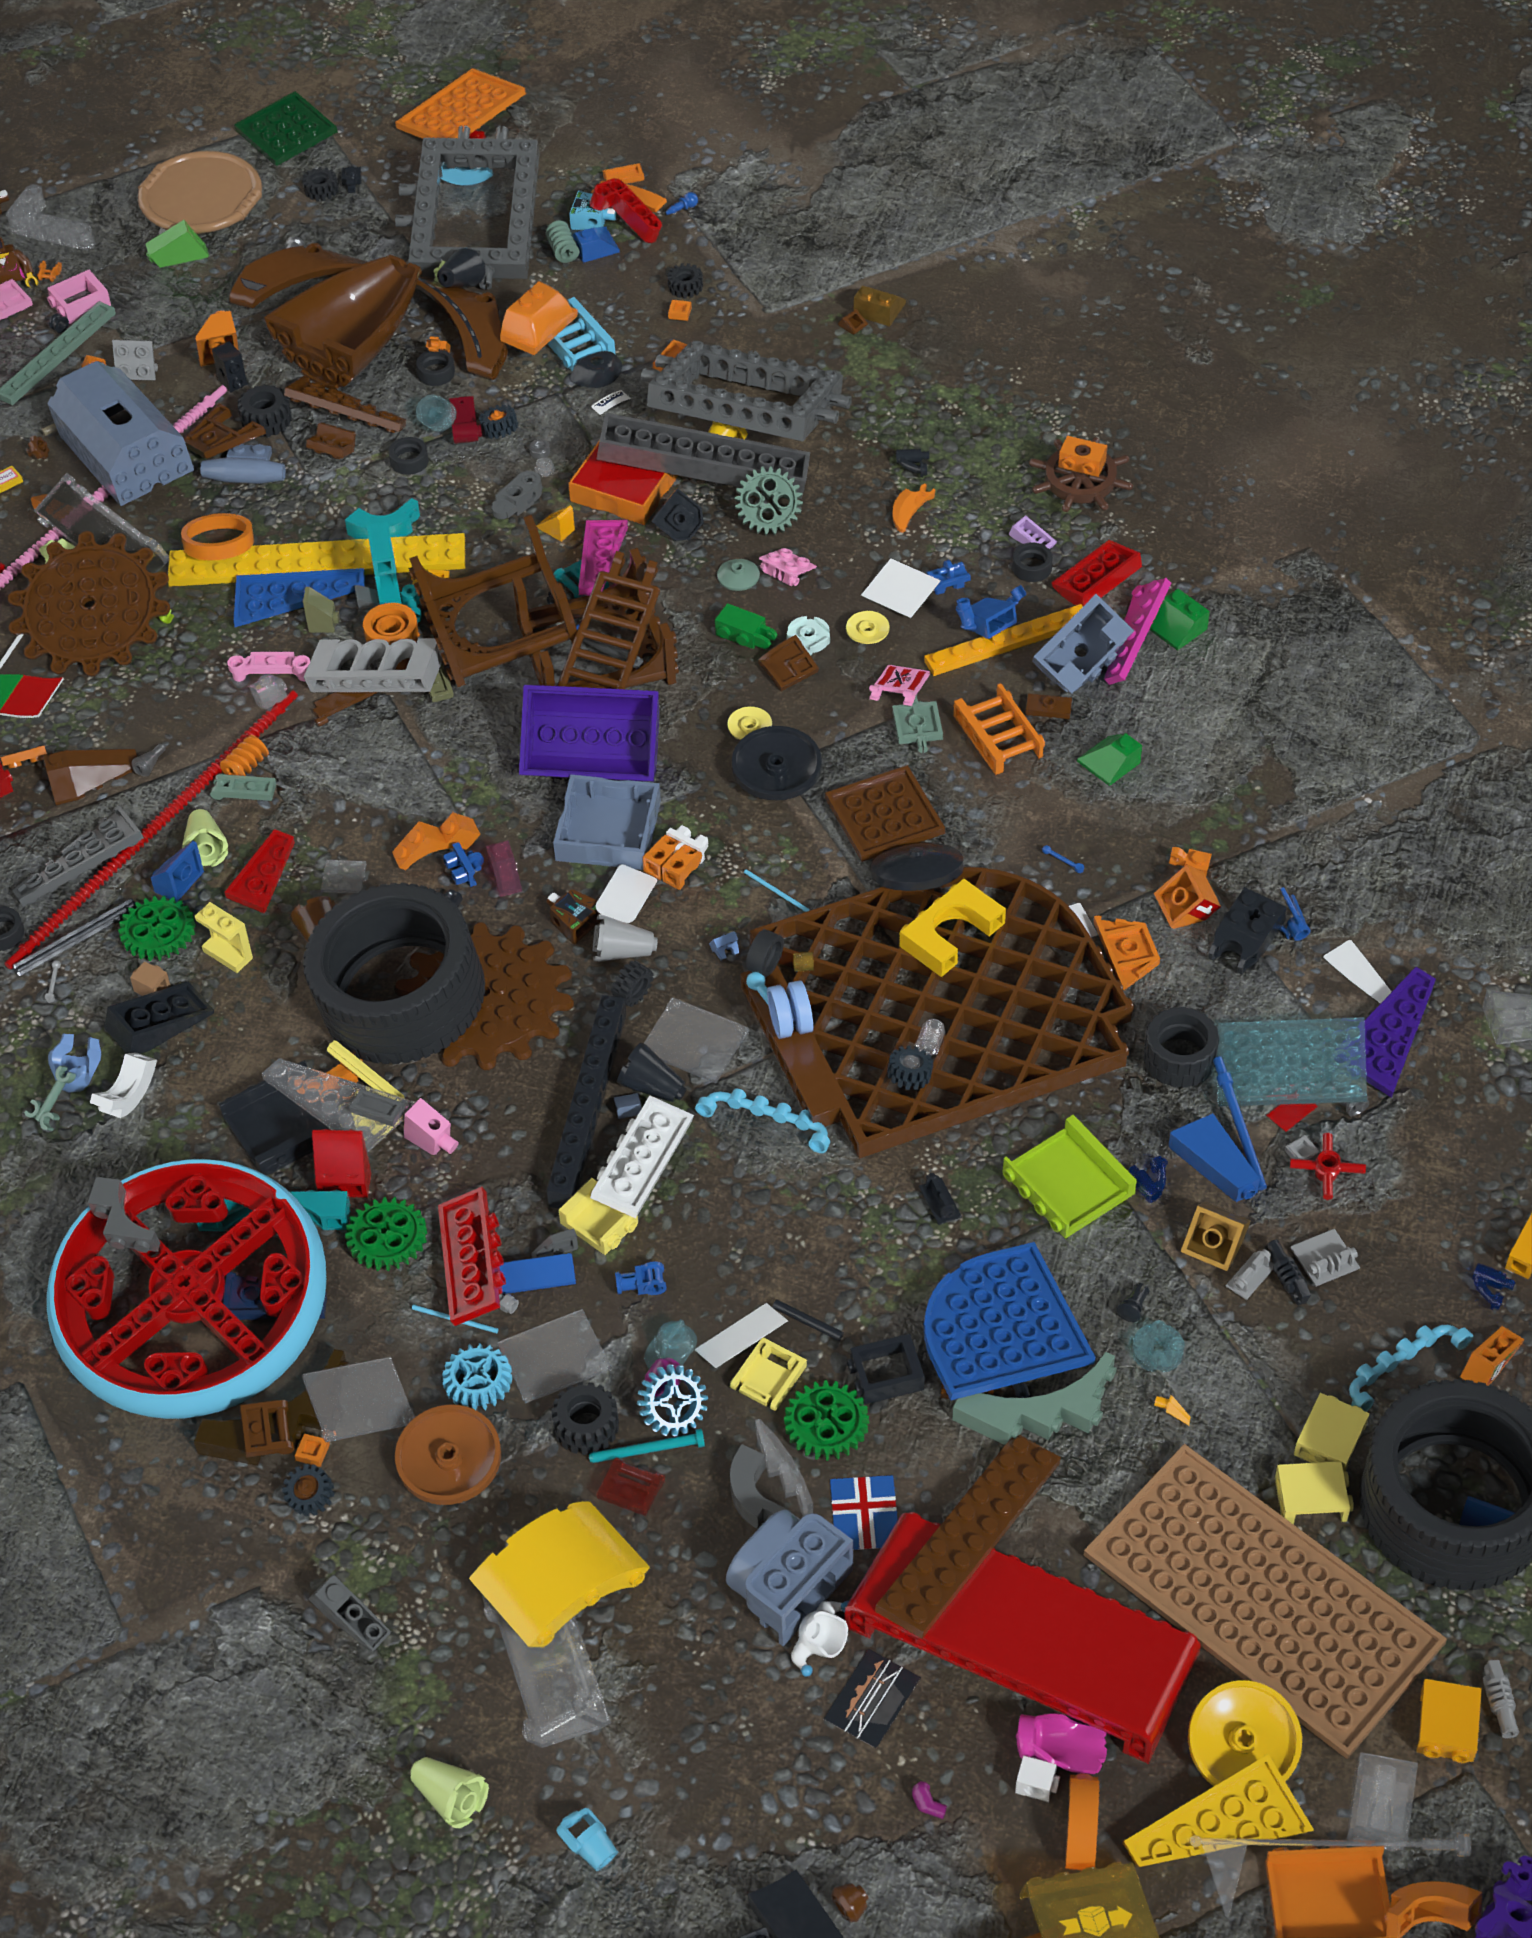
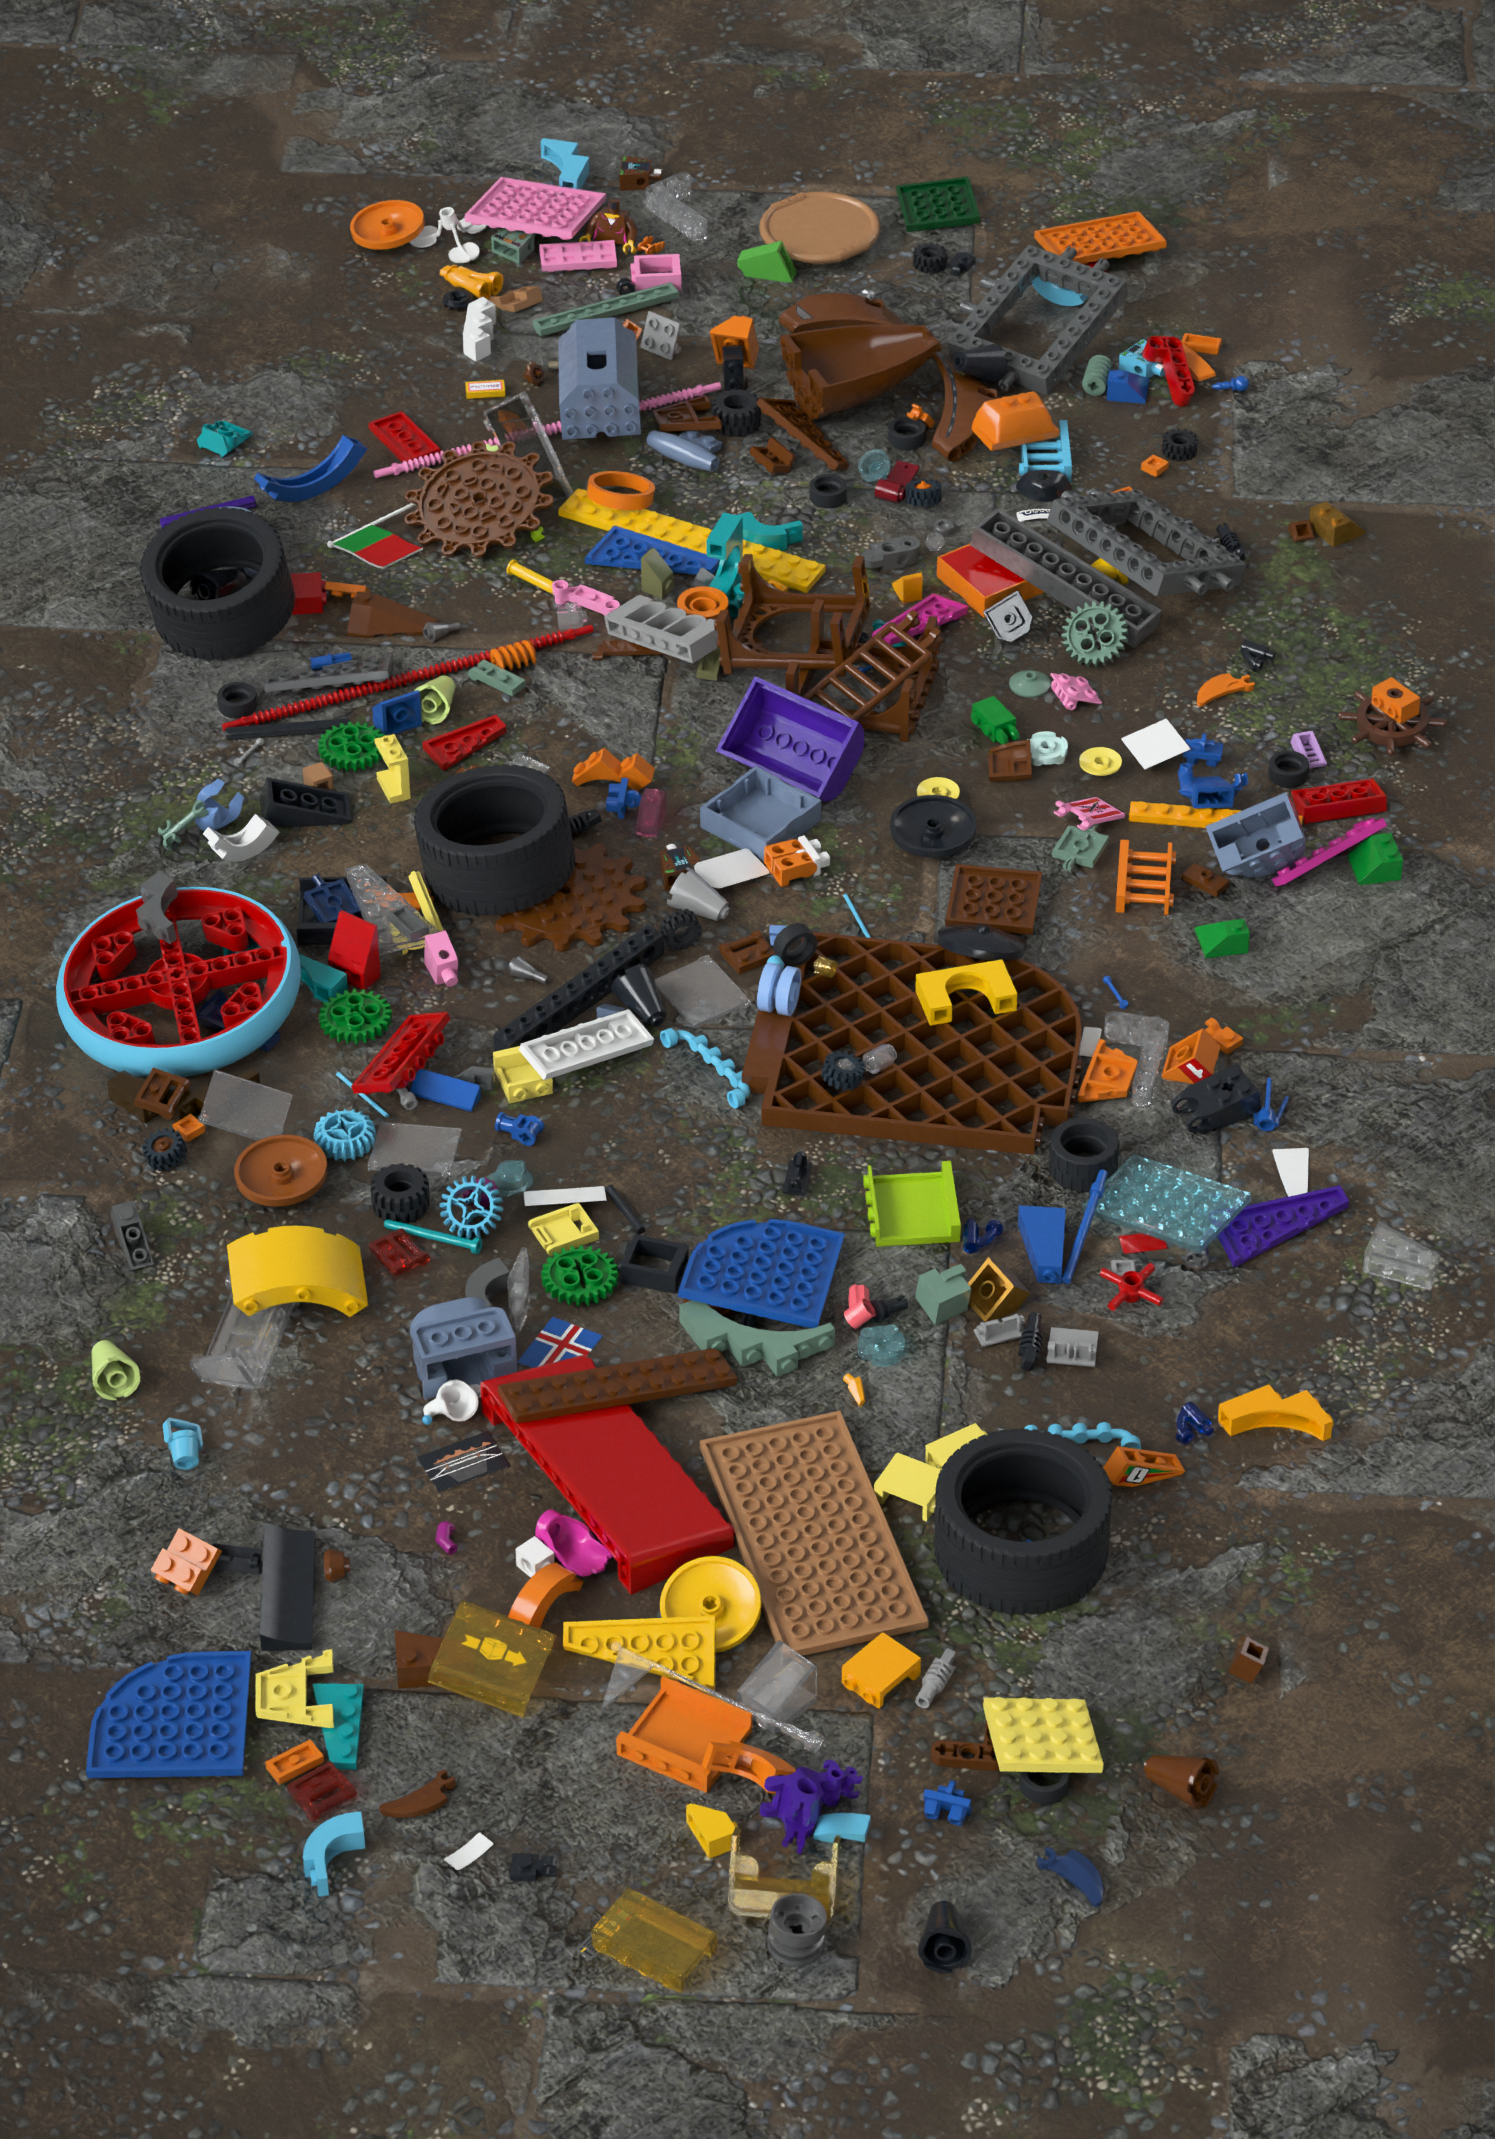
camera: 30 degrees right, 10 degrees down
none -> dark blue plate [303,873,364,923]
none -> blue axle [310,652,352,671]
none -> yellow pin [507,560,555,596]
none -> flat silver cone [508,955,549,984]
none -> reddish brown plate [719,930,775,974]
none -> coral piece [844,1284,876,1329]
none -> sand green plate [915,1264,971,1325]
none -> clear beam [1104,1011,1169,1108]
none -> black hinge [1216,523,1245,561]

